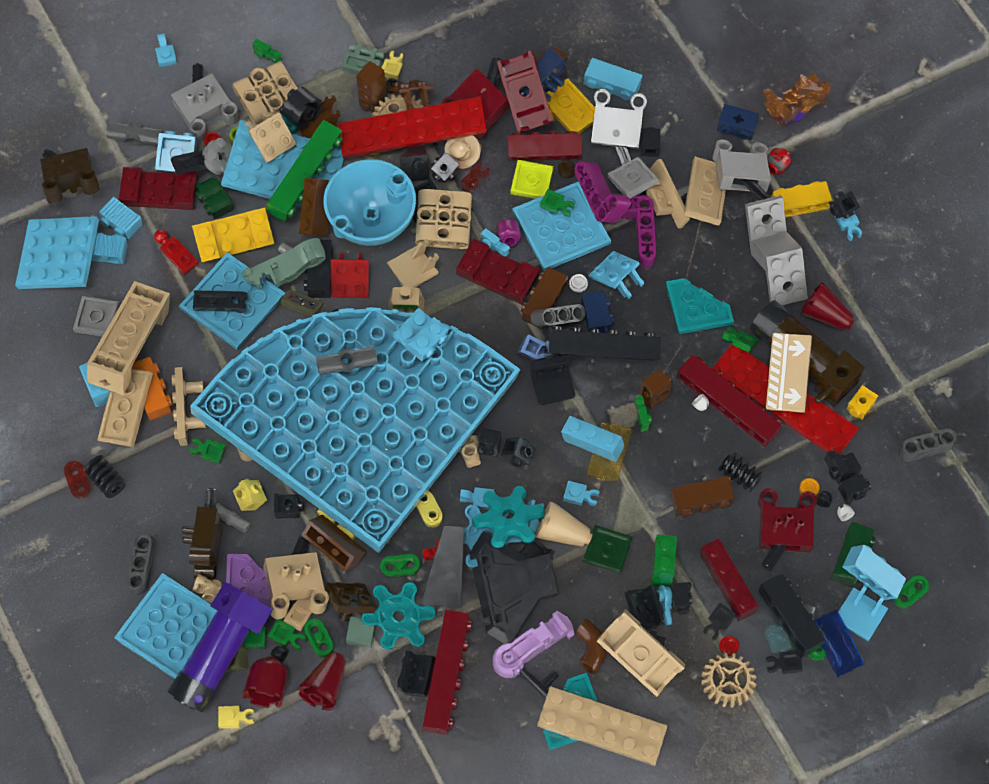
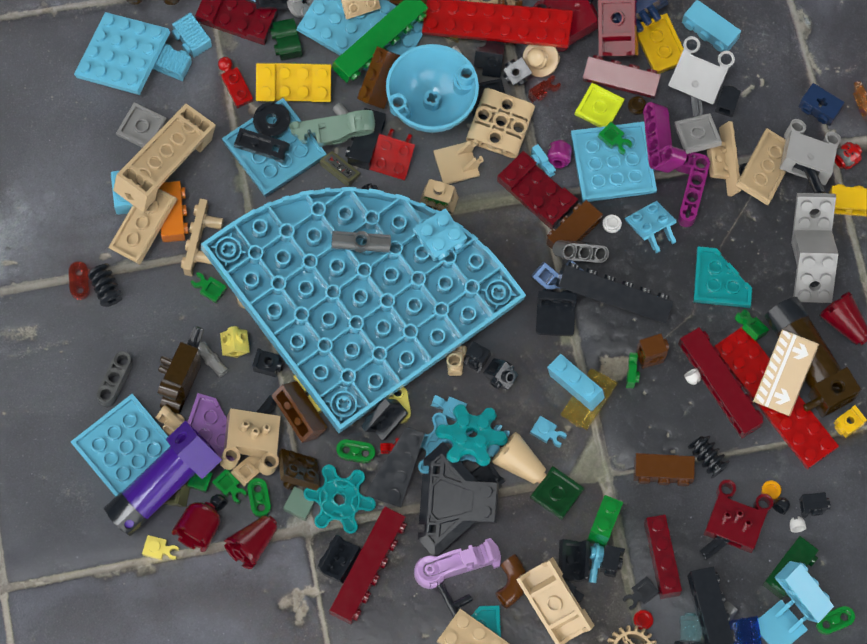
camera: 15 degrees right, 5 degrees up
dark blue brick [581,291,614,333] -> none
black brick [824,450,862,484] -> none
none -> black tile [253,102,290,138]
none -> black bracket [361,398,408,440]

